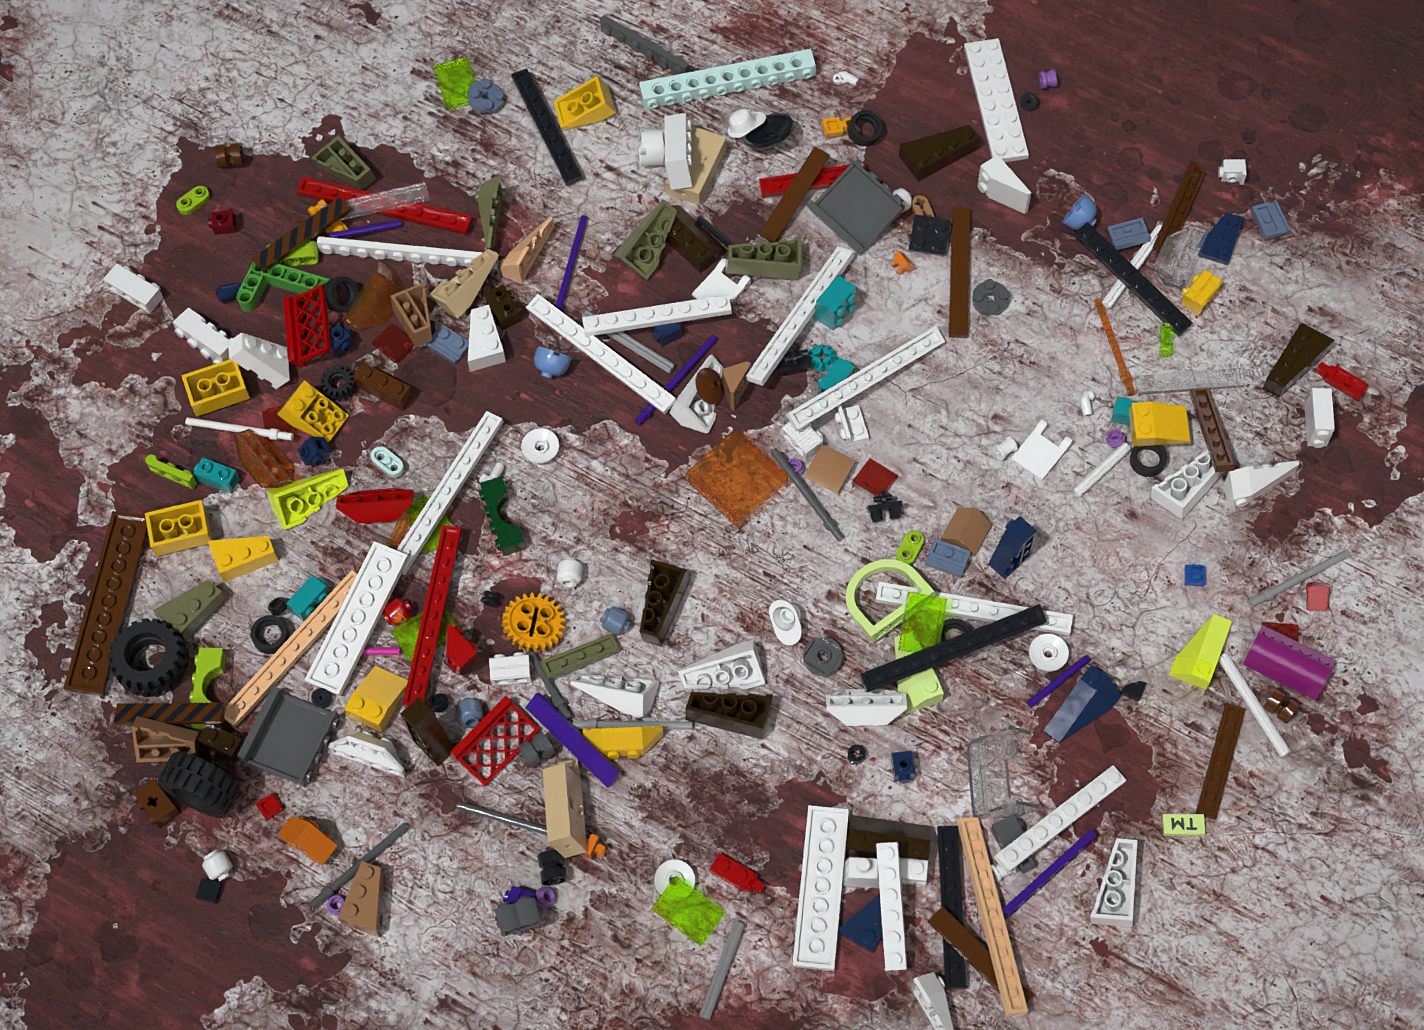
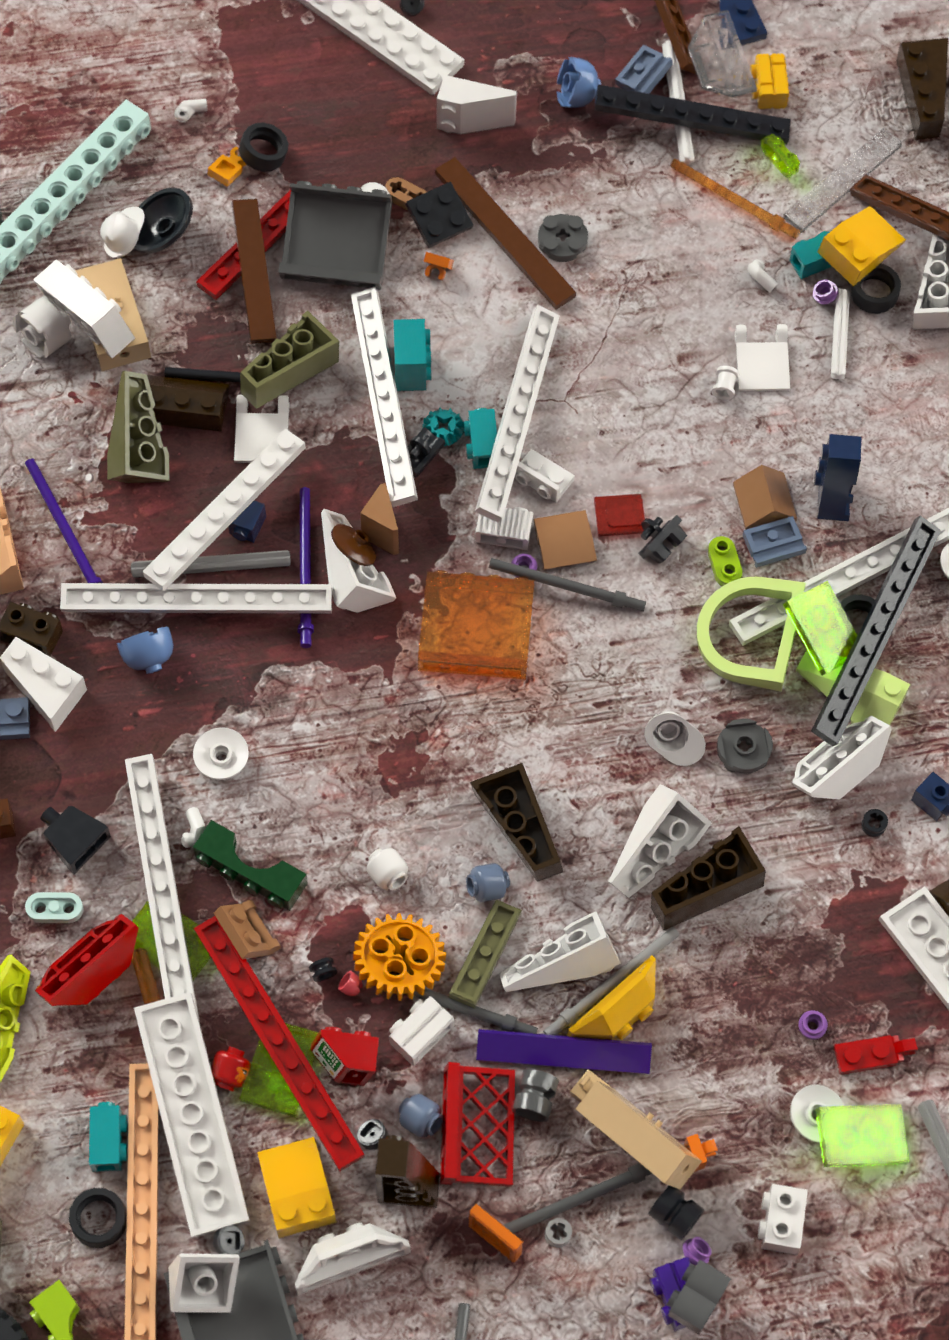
camera: 45 degrees left, 0 degrees up
black tile [268,597,287,616] -> none
dark pink bar [361,647,401,655] -> none
dark brown wedge [899,125,980,182] -> none
none -> black torso [40,806,111,875]
none -> white slope [168,1254,240,1312]
none -> medium nougat plate [214,900,281,959]
none -> coral hinge [338,971,363,996]
none -> orange tile [469,1204,523,1263]
none -> light grey bush [544,1218,572,1248]
none -> white brick [758,1184,808,1255]
none -> medium lavender plate [798,1010,828,1040]

